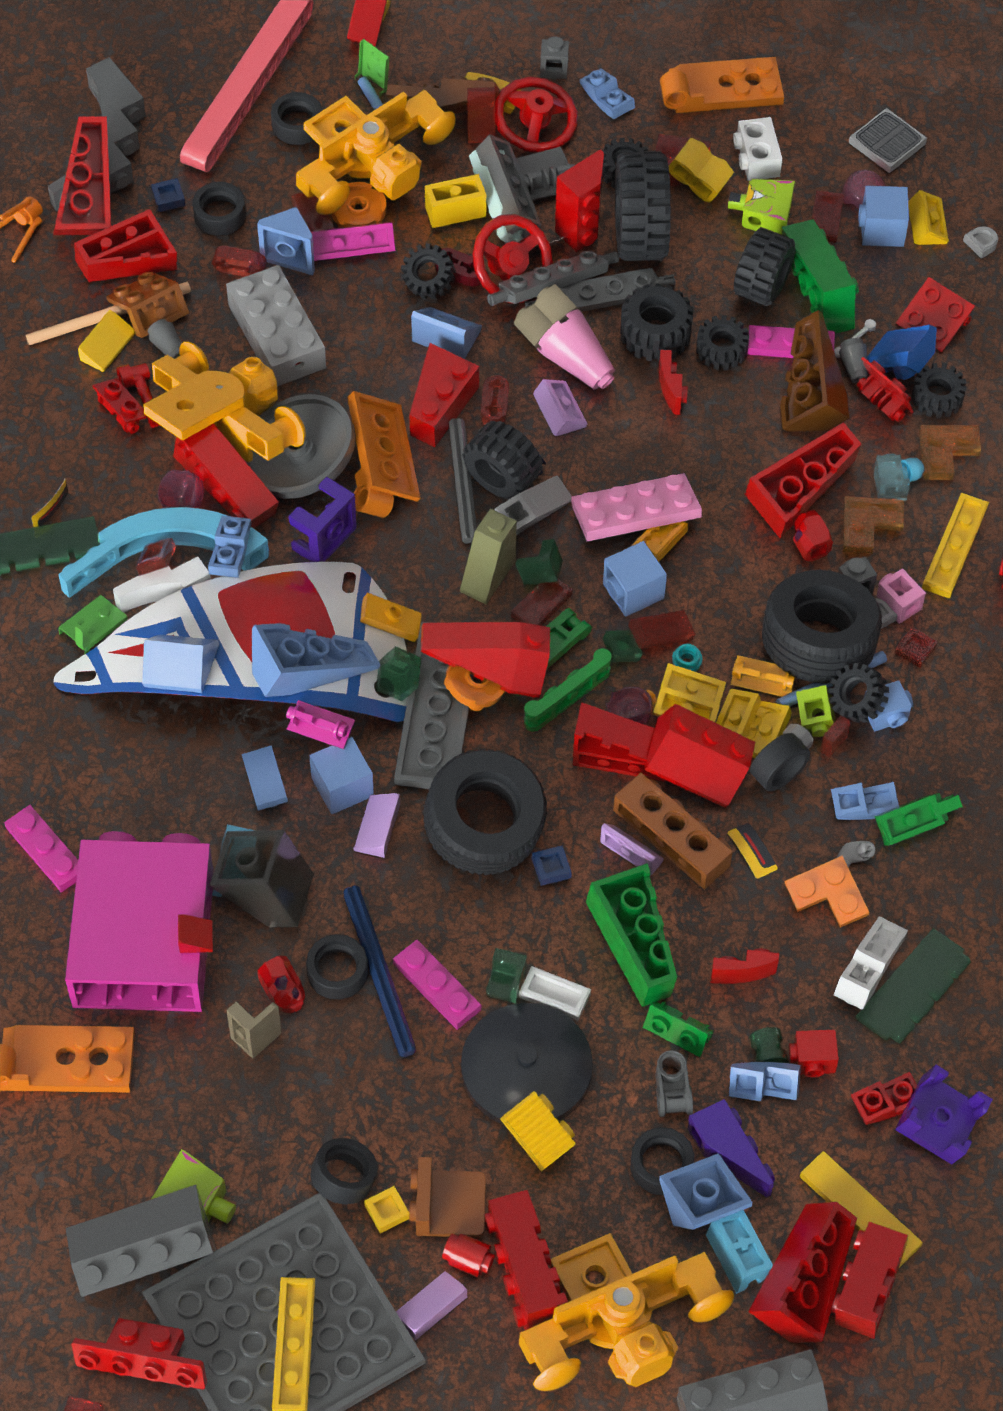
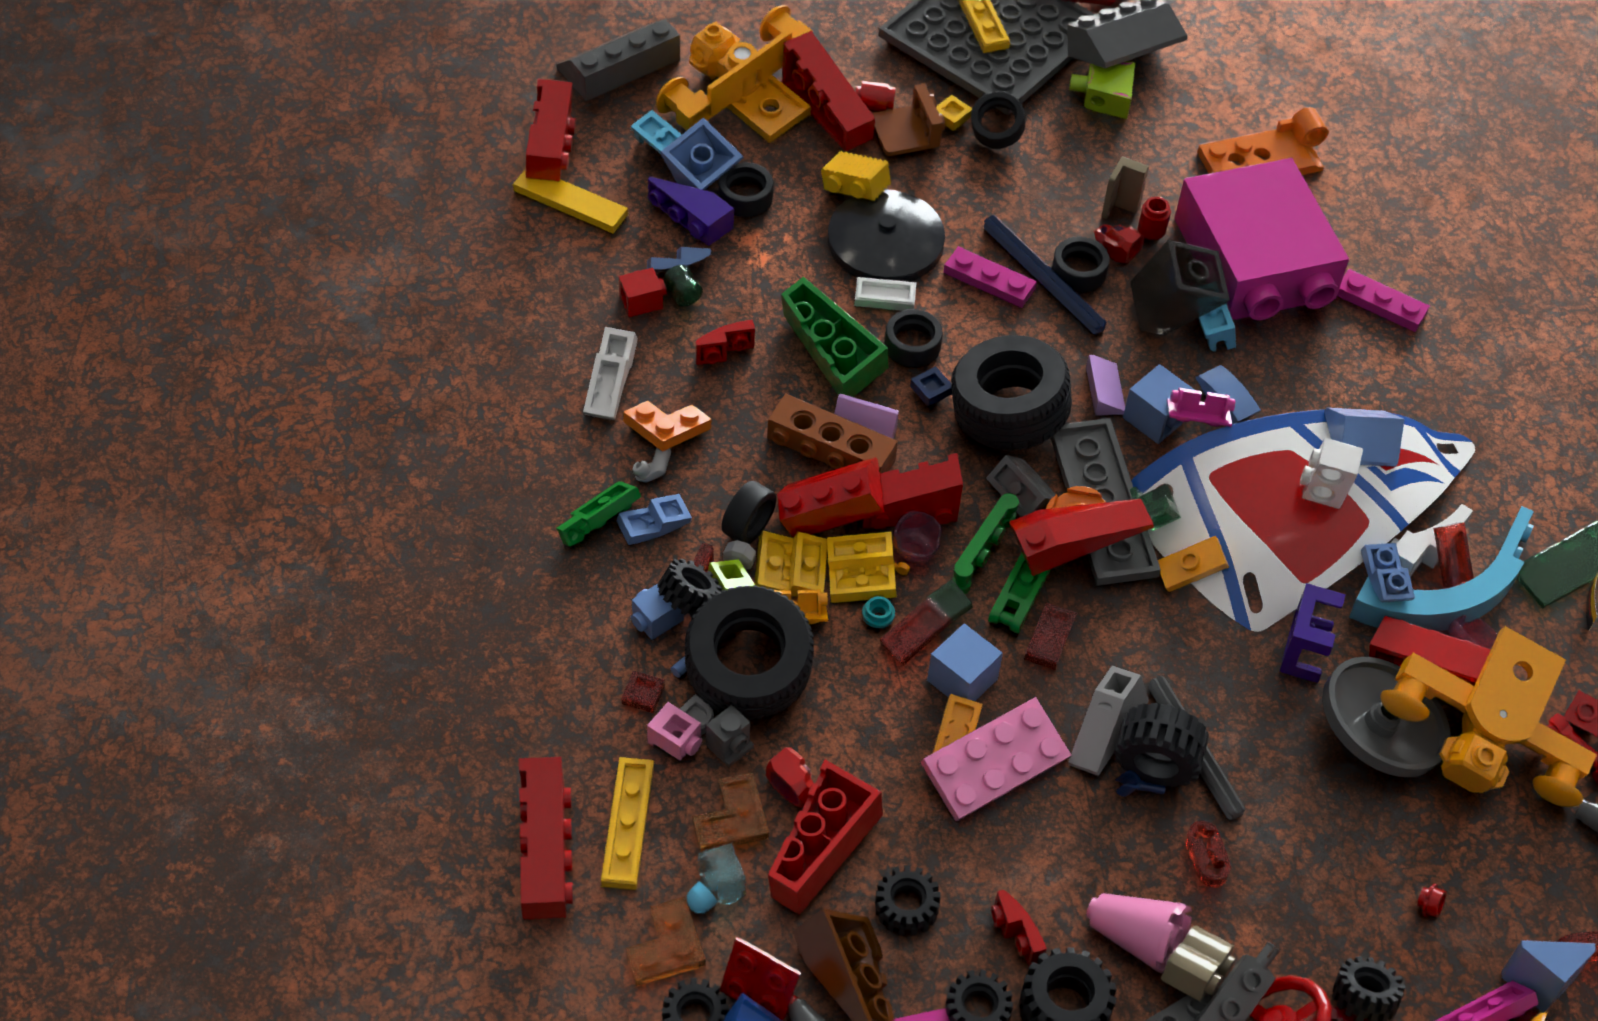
camera: 160 degrees right, 5 degrees down
bright green piece [59,595,128,654] -> none
red slope [178,914,213,953] -> none
light grey brick [226,265,326,386] -> none
medium blue wedge [252,623,380,697] -> none
orange hinge [347,391,421,518] -> none
lavender slope [396,1271,467,1341] -> none
red wedge [409,343,479,447] -> none
medium blue slope [411,307,482,359] -> none
olive slope [460,508,517,604] -> none
clear green panel [486,948,527,1004] -> none
clear green panel [515,539,563,585] -> none
lavender slope [533,379,588,436] -> none
green hinge [643,1001,714,1057] -> none
dark grey piece [655,1050,693,1117] -> none
sticker [728,823,778,879] -> none
red wedge [748,1202,857,1343] -> none
red slope [851,1072,917,1125] -> none
clear green windscreen [856,928,971,1043] -> none
dark purple panel [895,1065,993,1165] -> none
none -> black tyre [875,865,941,936]
none -> black tyre [884,309,943,367]
none -> dark grey panel [986,455,1056,517]
none -> red brick [1138,196,1171,240]
none -> white brick [1300,438,1363,509]
none -> red plate [1417,883,1447,918]

